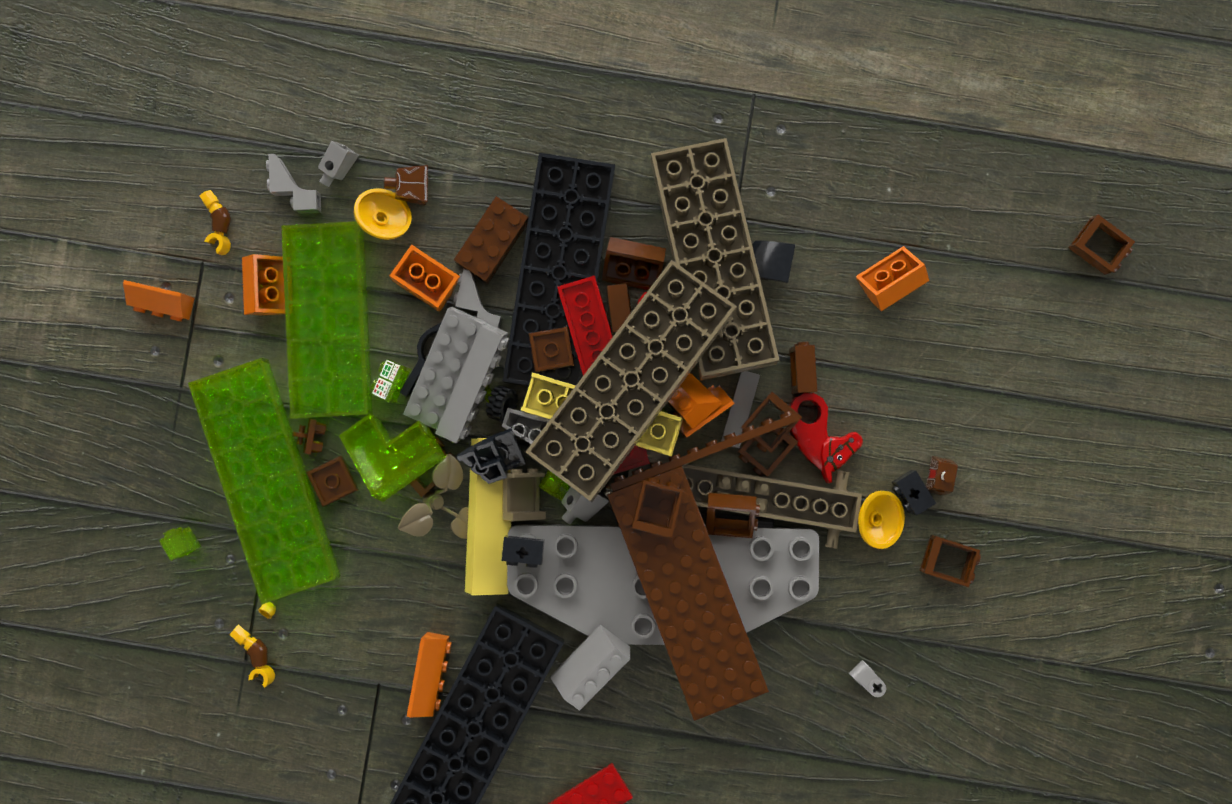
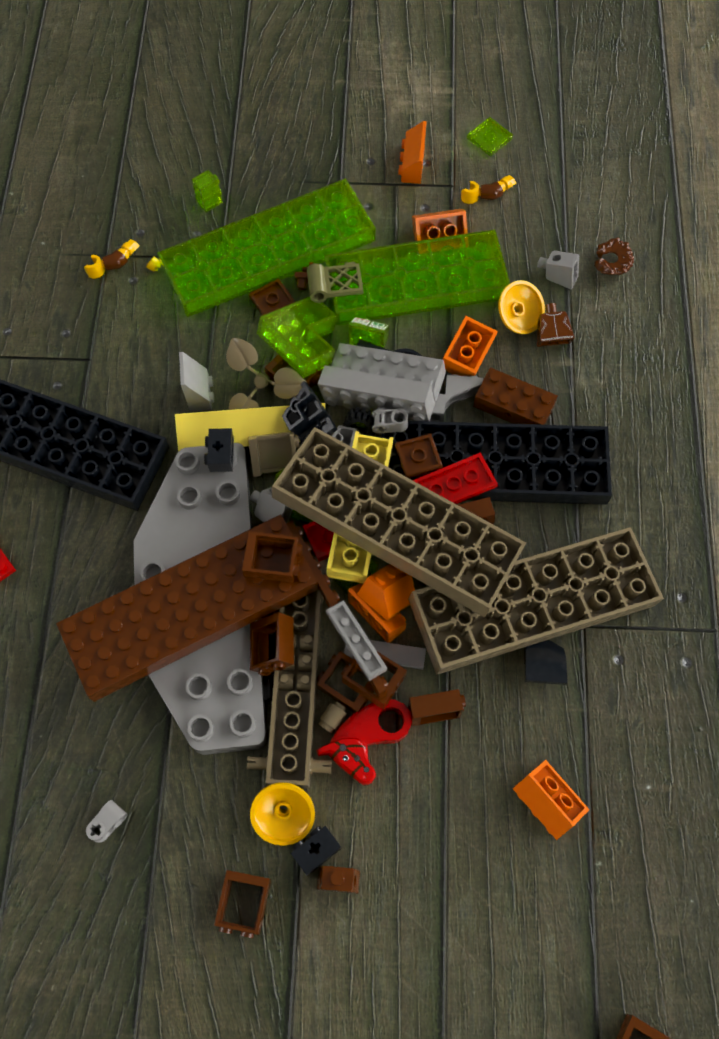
camera: 85 degrees right, 20 degrees down
light grey arch [266,154,321,214] -> none
orange slope [406,632,452,718] -> none
light grey slope [550,624,630,711] -> none
reddish brown slope [601,237,666,290] -> none
none -> light grey slope [179,352,214,412]
none -> olive piece [307,262,363,303]
none -> dark tan brick [318,702,347,734]
none -> light grey tile [326,600,387,681]
none -> light grey piece [372,408,408,434]
none -> clear neon green tile [467,117,513,157]
none -> reddish brown piece [594,237,634,275]

